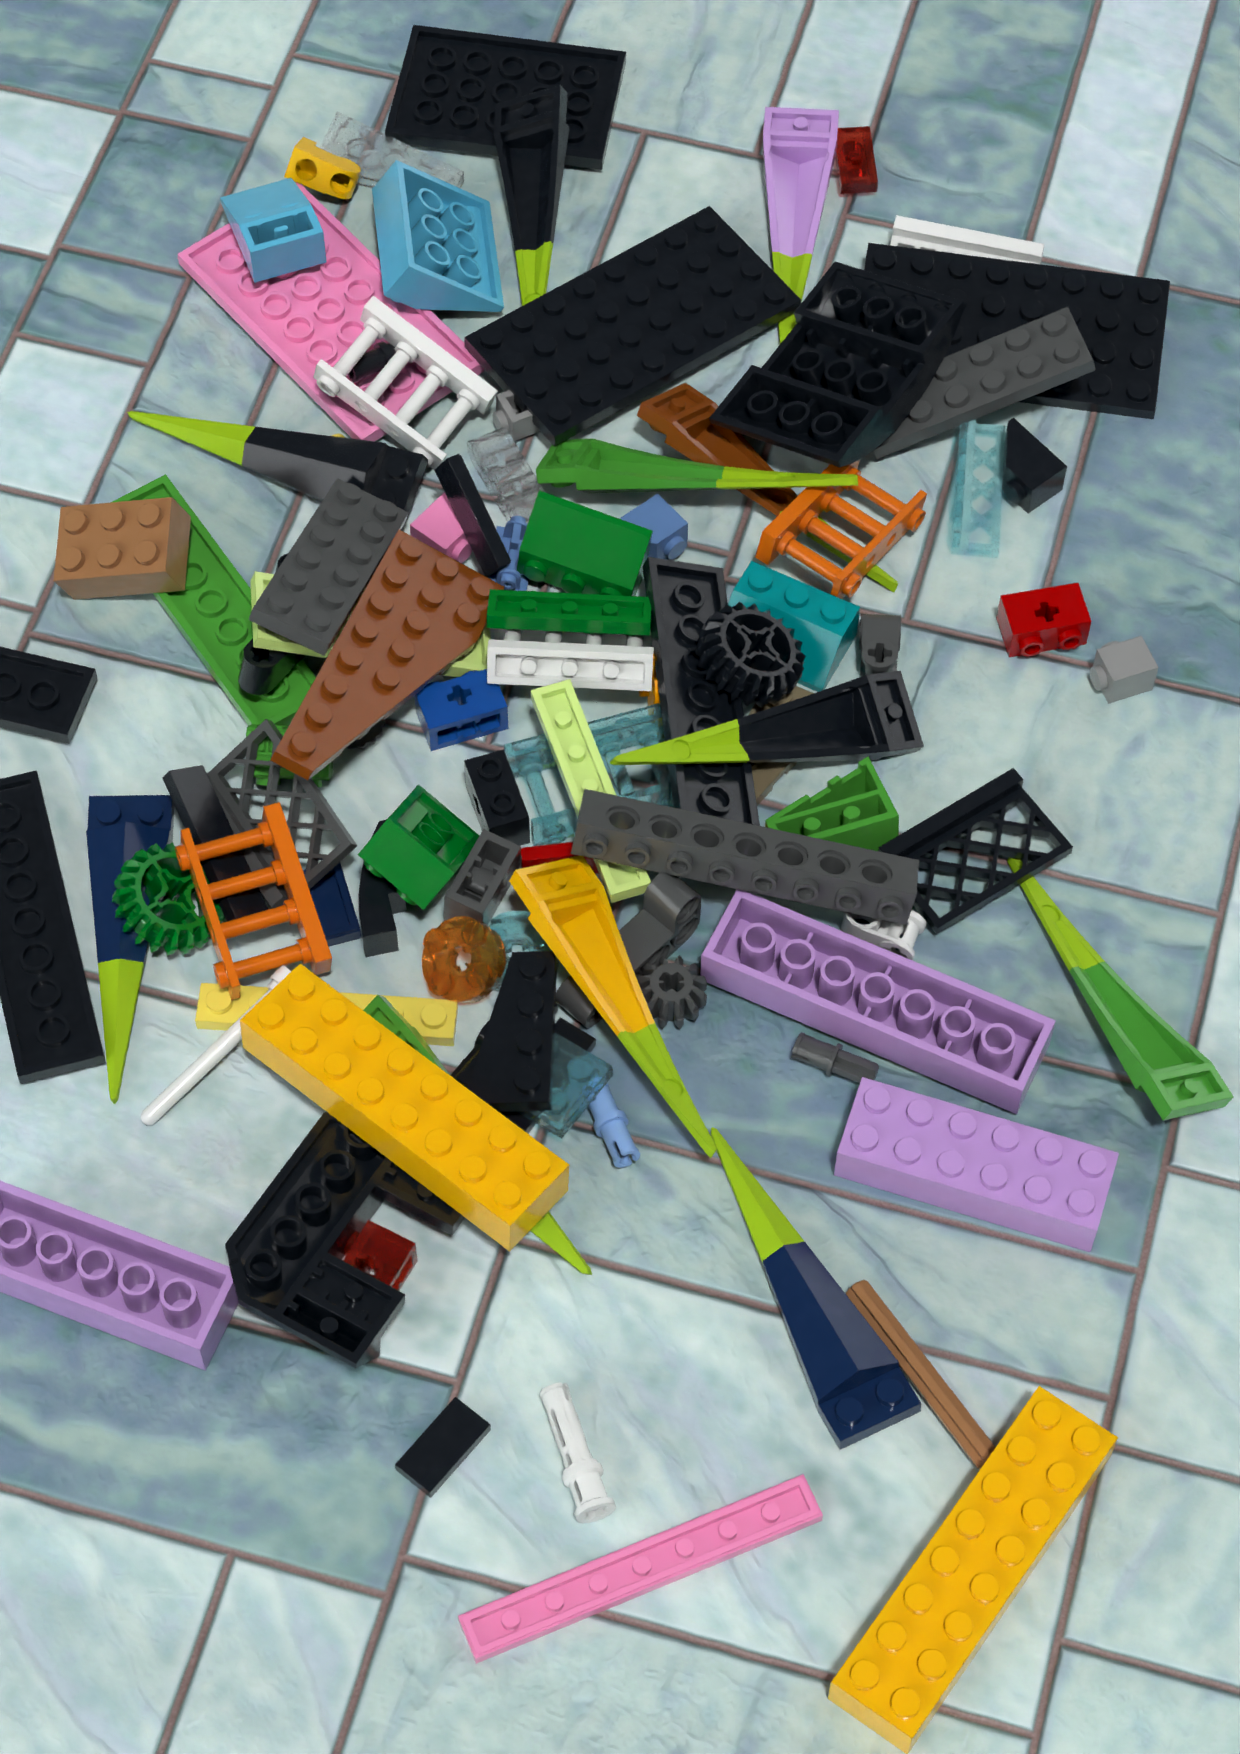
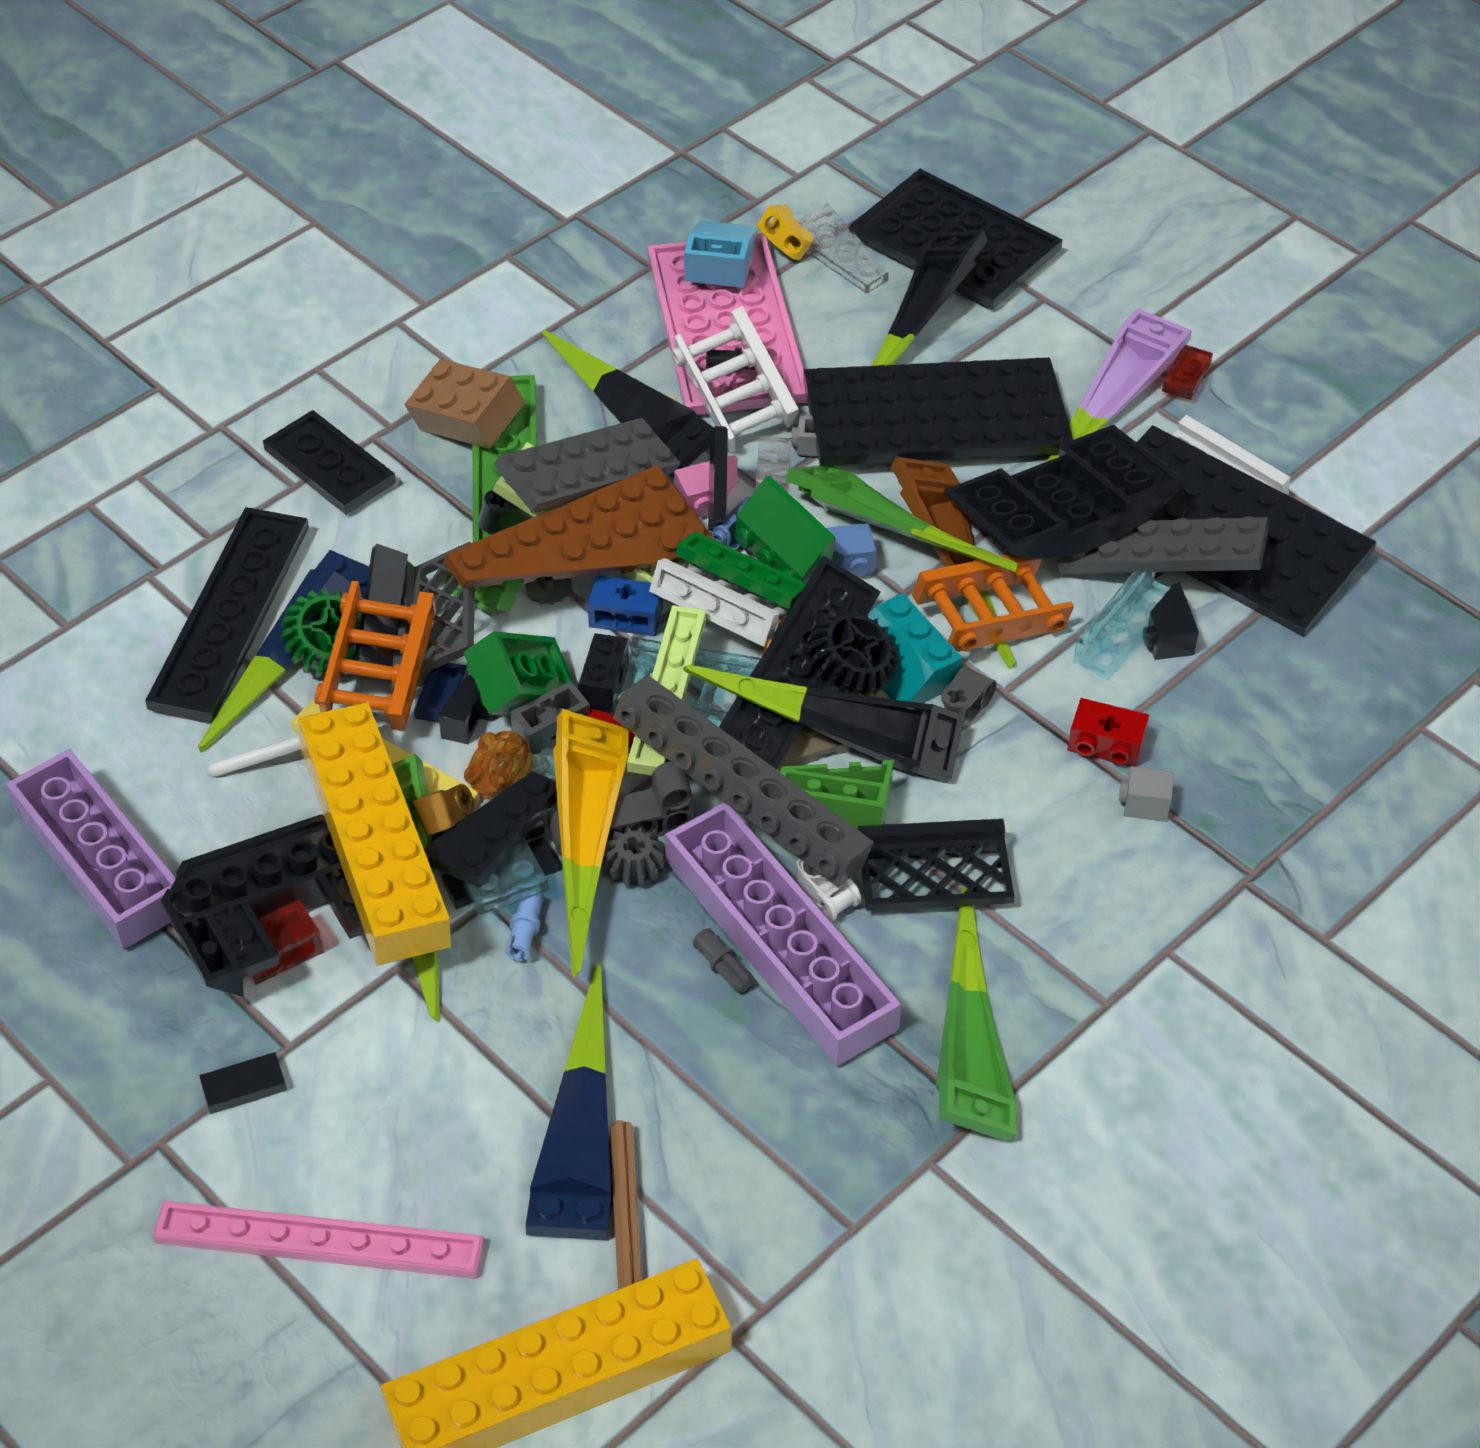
camera: 30 degrees right, 10 degrees down
medium azure slope [372,160,504,312] -> none
white pin [540,1382,616,1523] -> none
lavender brick [834,1077,1119,1252] -> none
none -> pearl gold piece [413,784,475,836]

